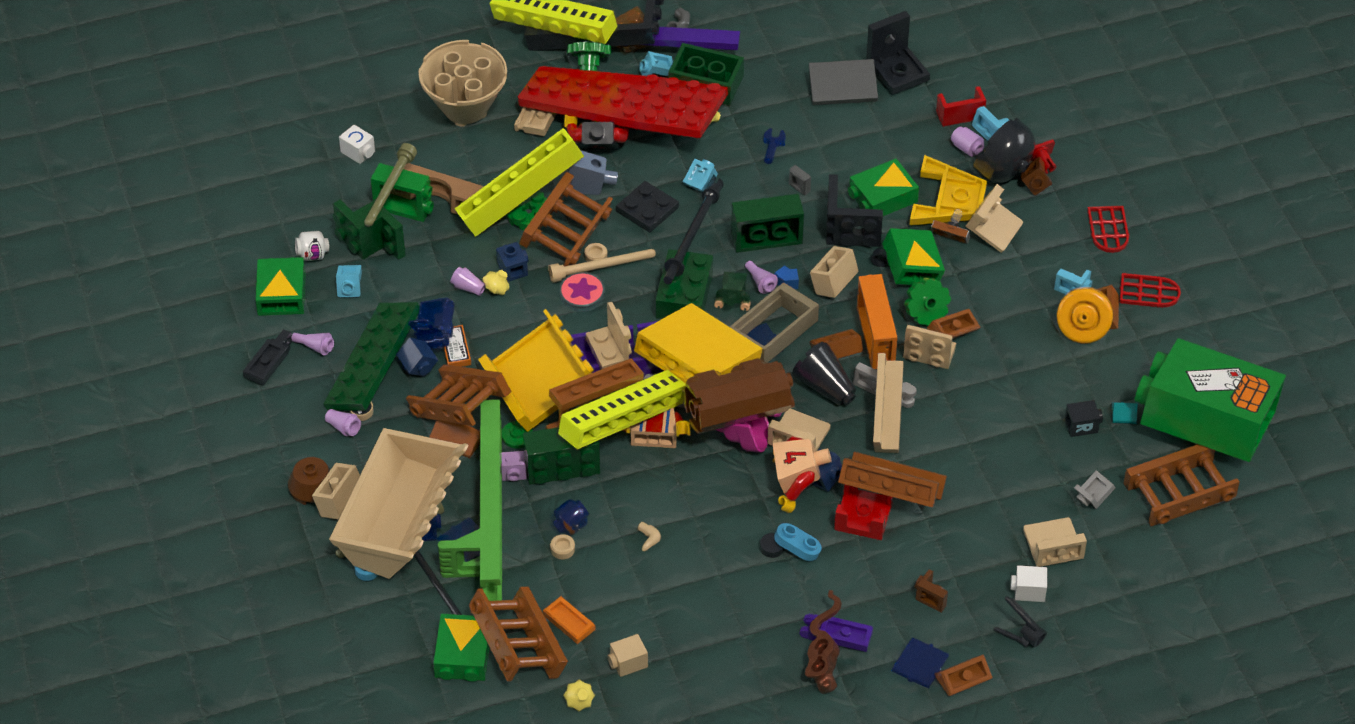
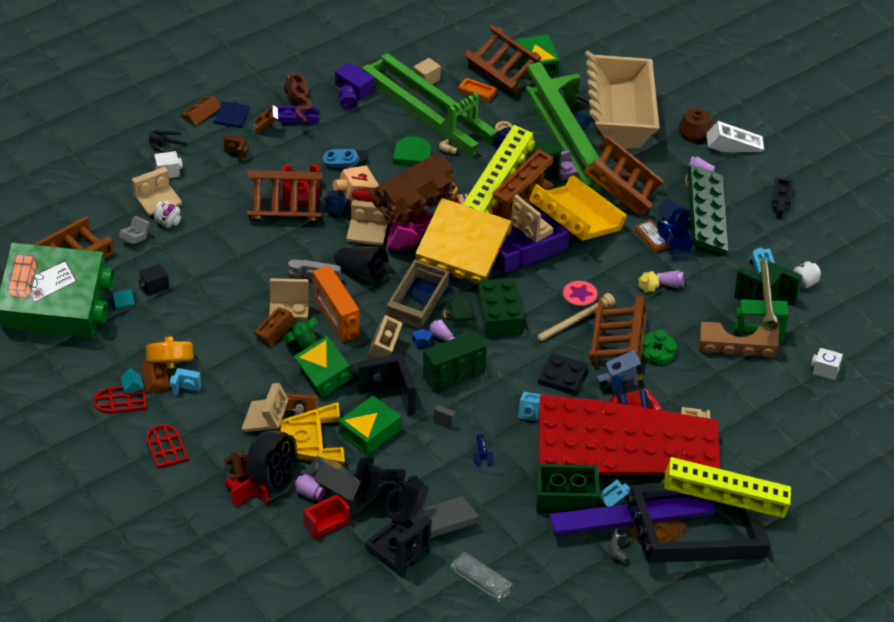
camera: 160 degrees right, 5 degrees down
green brick [256,257,306,316] -> none
lavender cone [291,333,334,356] -> none
tan brick [312,463,360,519] -> none
tan cone [419,40,507,127] -> none
neon yellow brick [455,128,584,237] -> none
dark blue brick [496,242,529,282] -> none
light yellow piece [563,679,595,712] -> none
tan tile [585,243,607,262] -> none
black bar [663,177,724,284] -> none
dark orange slope [810,329,863,358] -> none
tan fence [873,353,904,453] -> none
medium azure tile [972,106,1009,141] -> none
none -> teal slope [121,368,144,394]
none -> white head [153,201,182,228]
none -> dark orange piece [254,106,282,133]
none -> dark grey slope [309,456,360,501]
none -> dark purple brick [335,62,374,101]
none -> dark purple wheel [338,86,357,110]
none -> black piece [354,455,429,523]
none -> bright green piece [362,53,498,158]
none -> green tile [393,136,431,165]
none -> clear plate [451,551,514,601]
none -> white slope [706,121,764,152]

